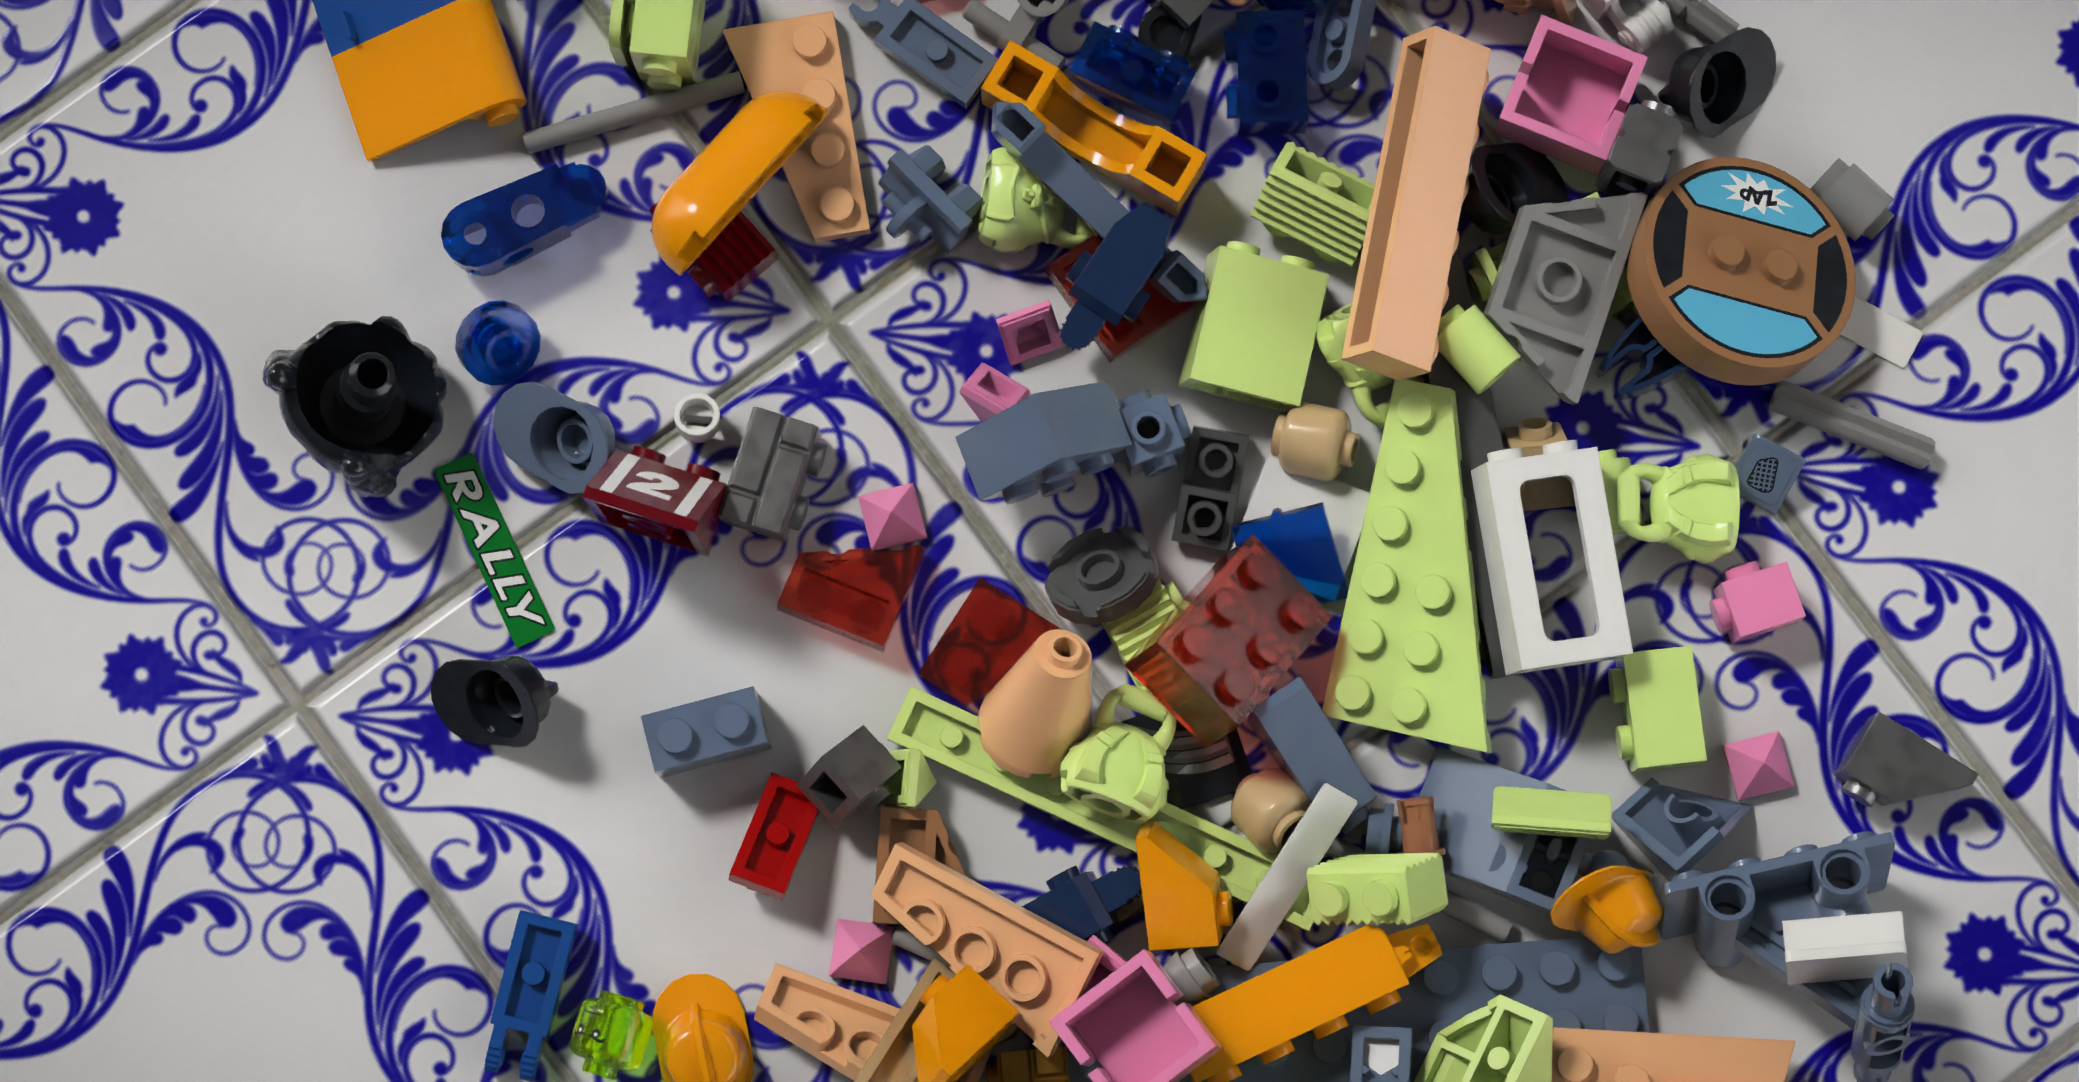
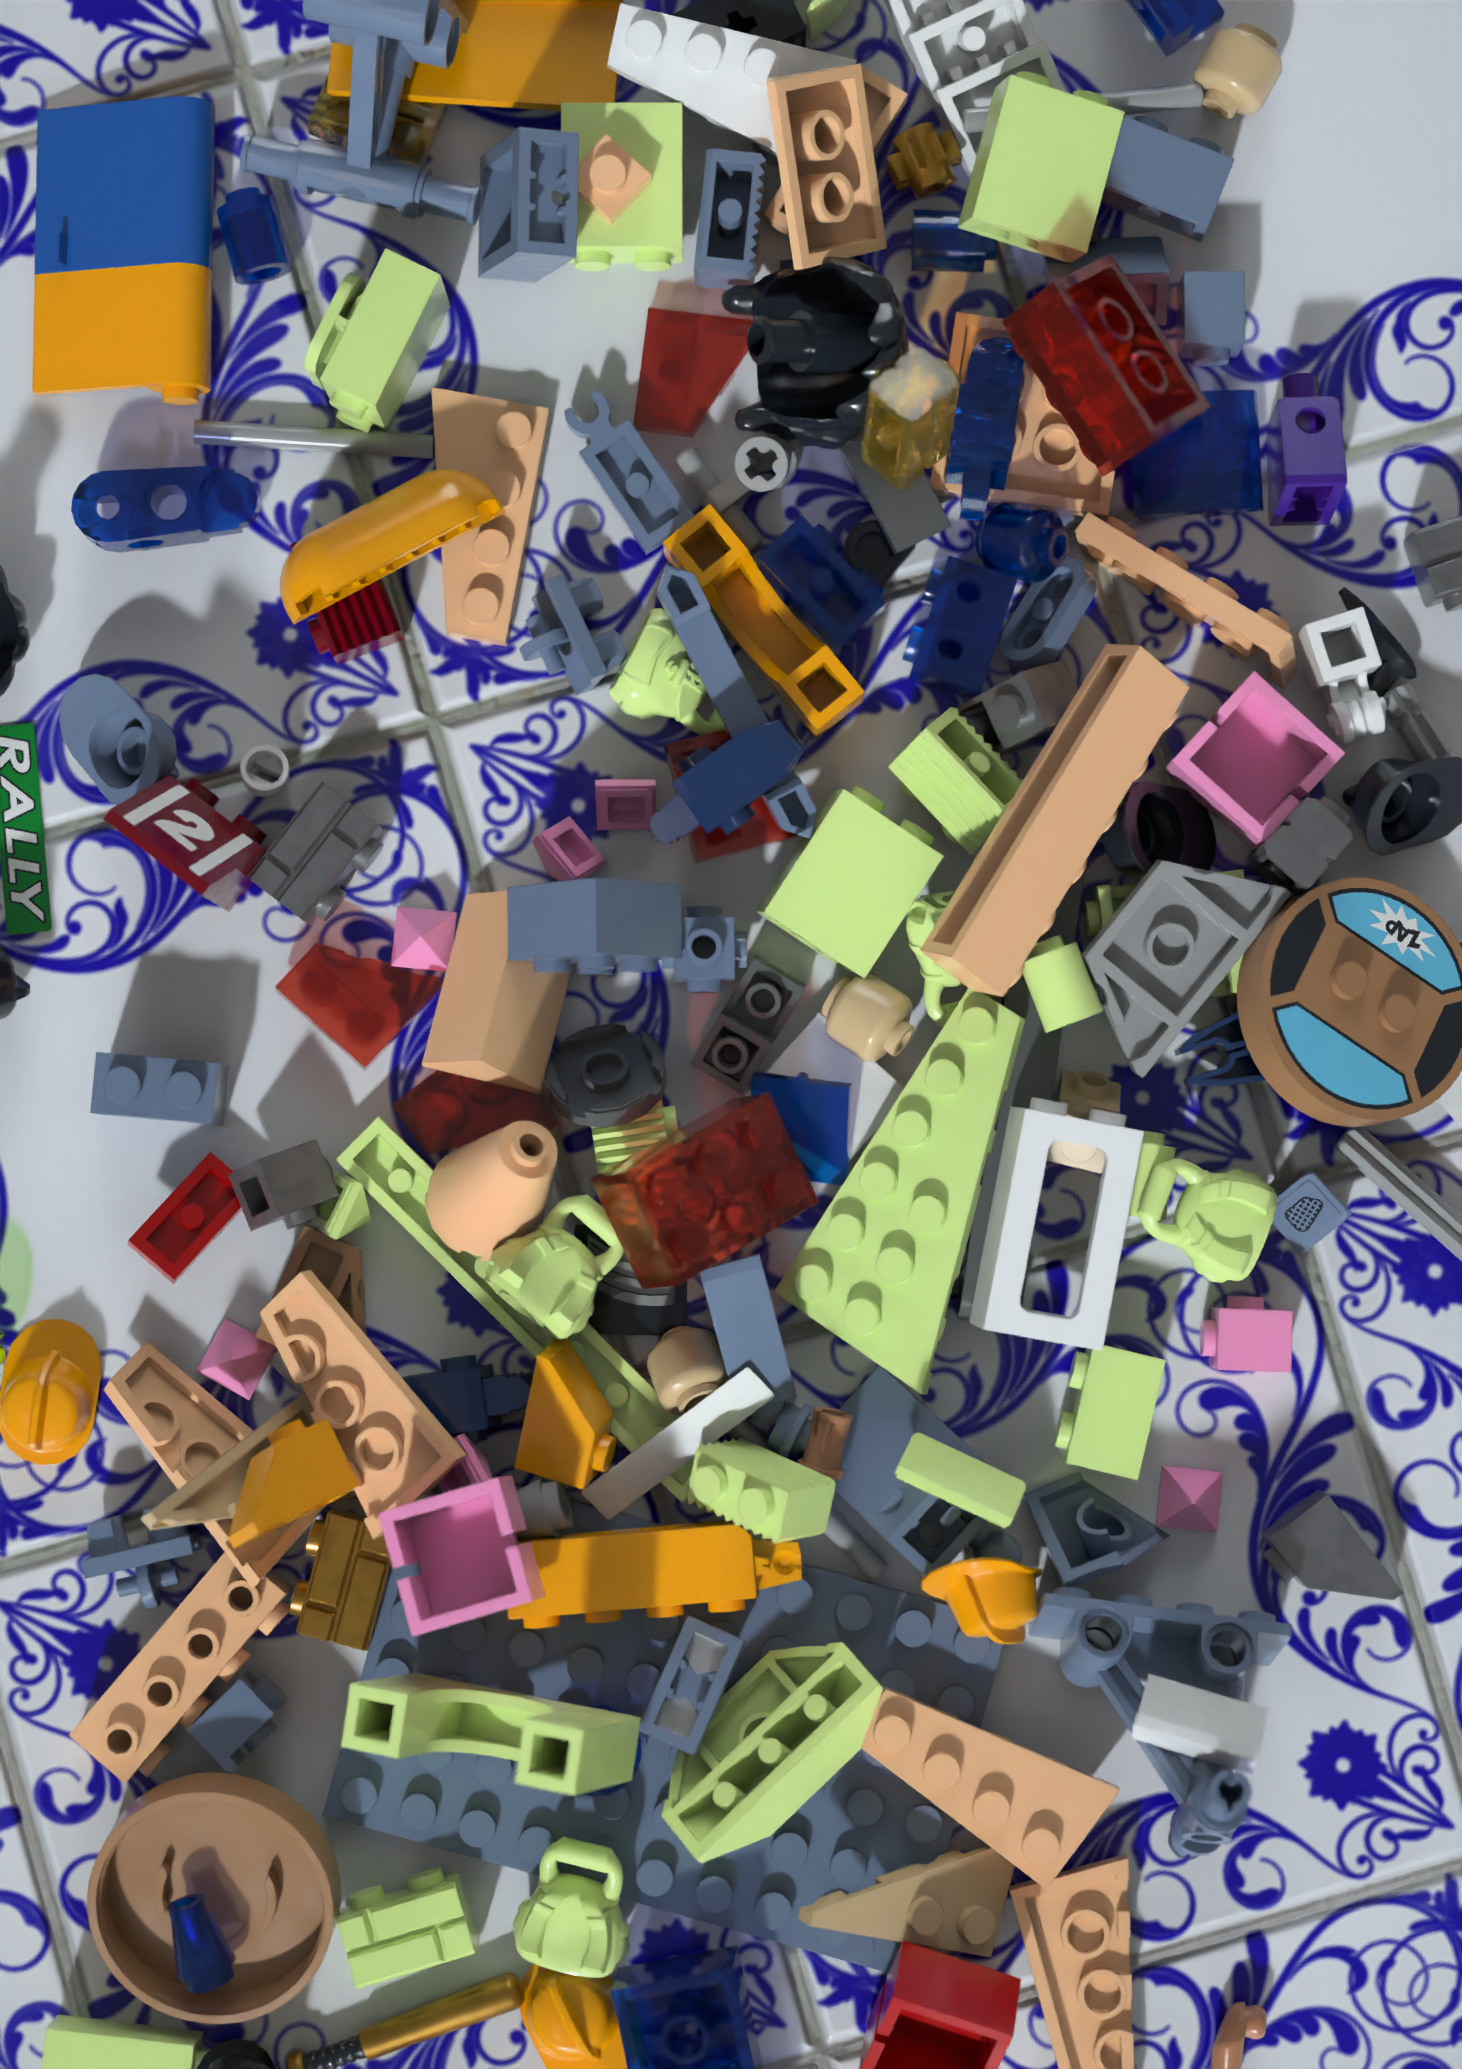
camera: 20 degrees right, 5 degrees up
clear blue plate [455,300,541,386] -> none
none -> light nougat slope [422,890,573,1094]
none -> flat silver slope [956,659,1078,757]

